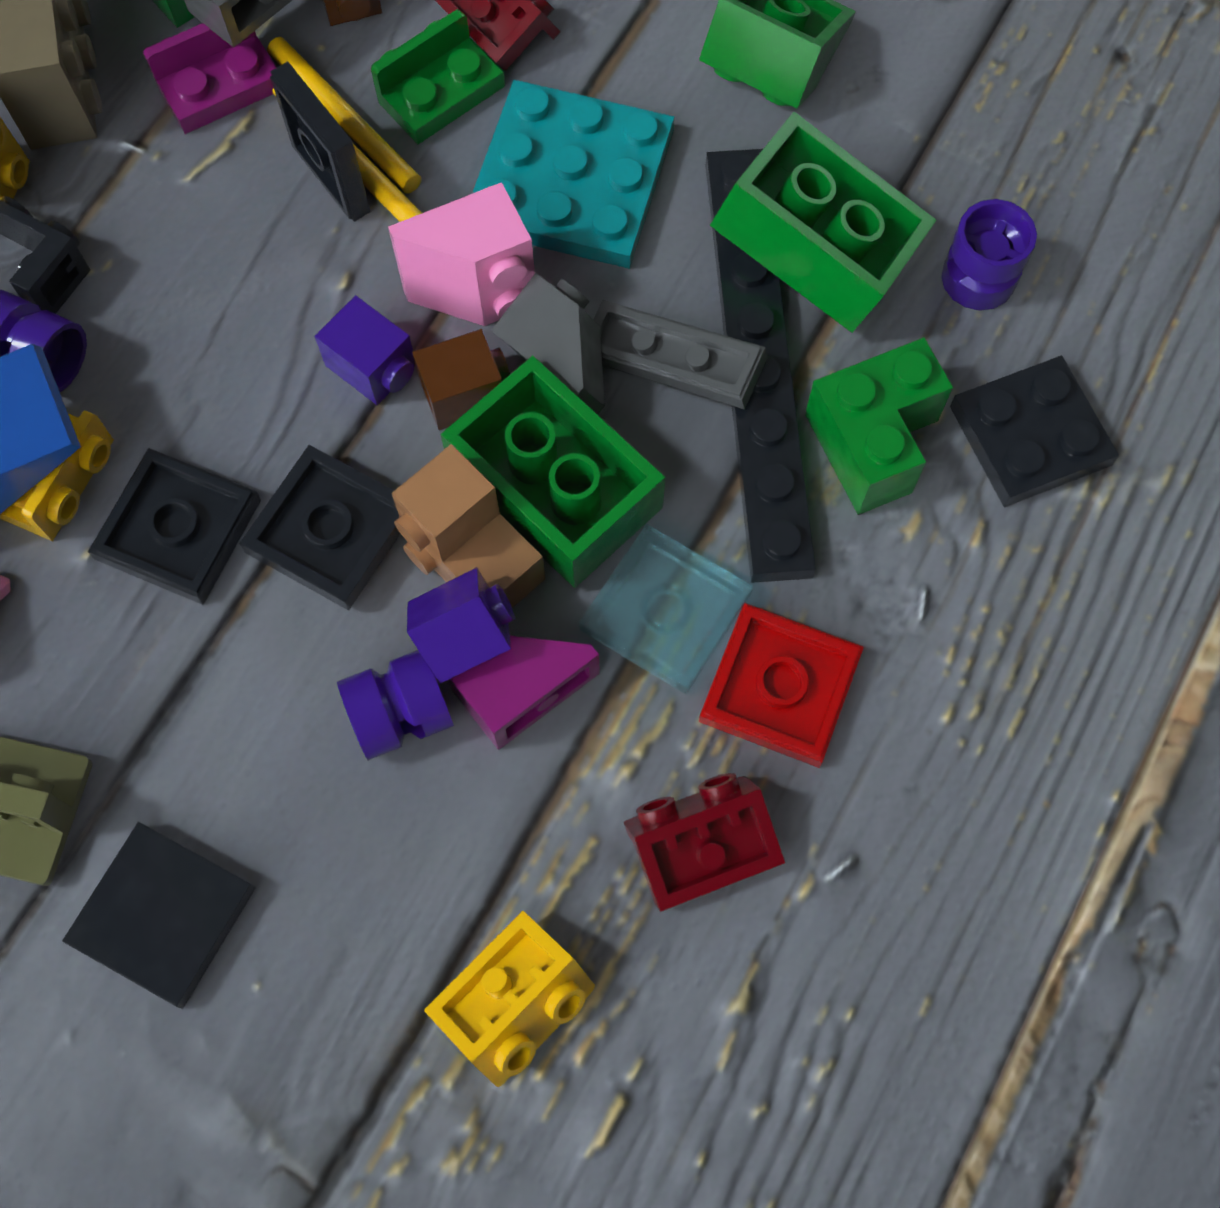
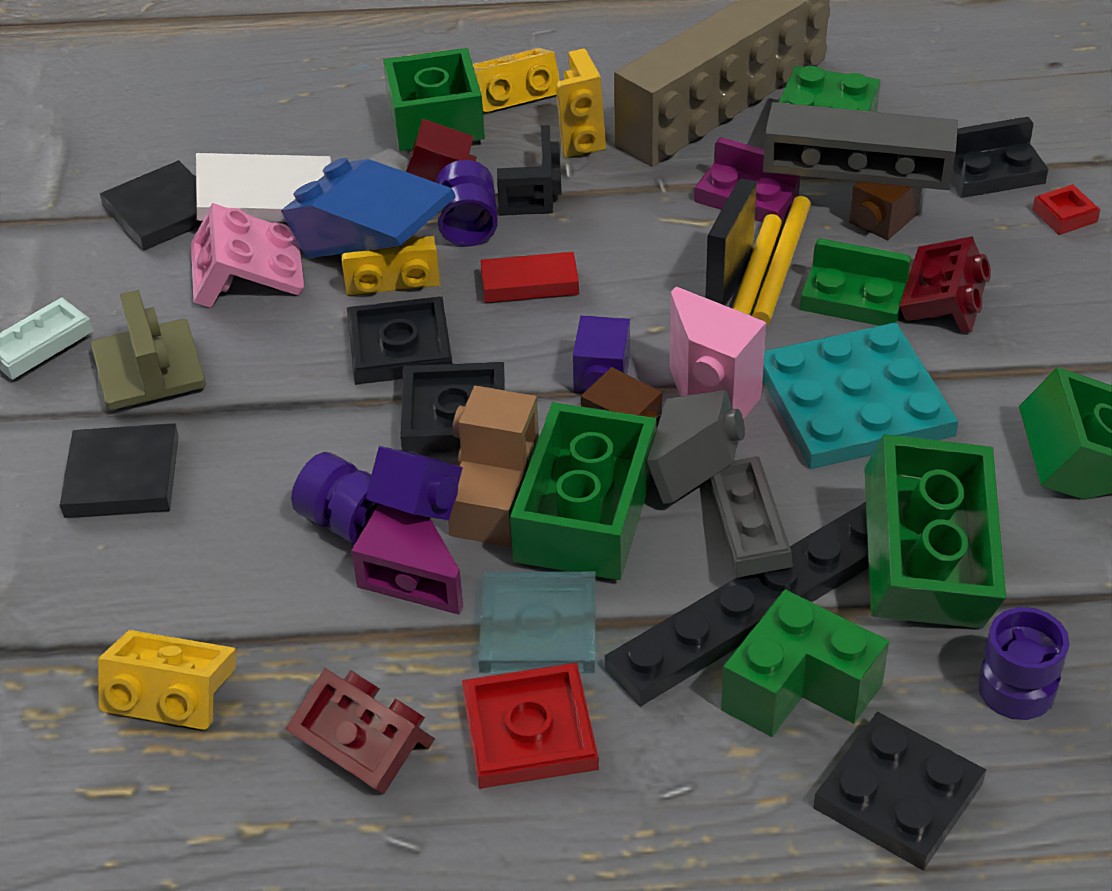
camera: 60 degrees right, 25 degrees down
none -> red tile [480,251,579,303]

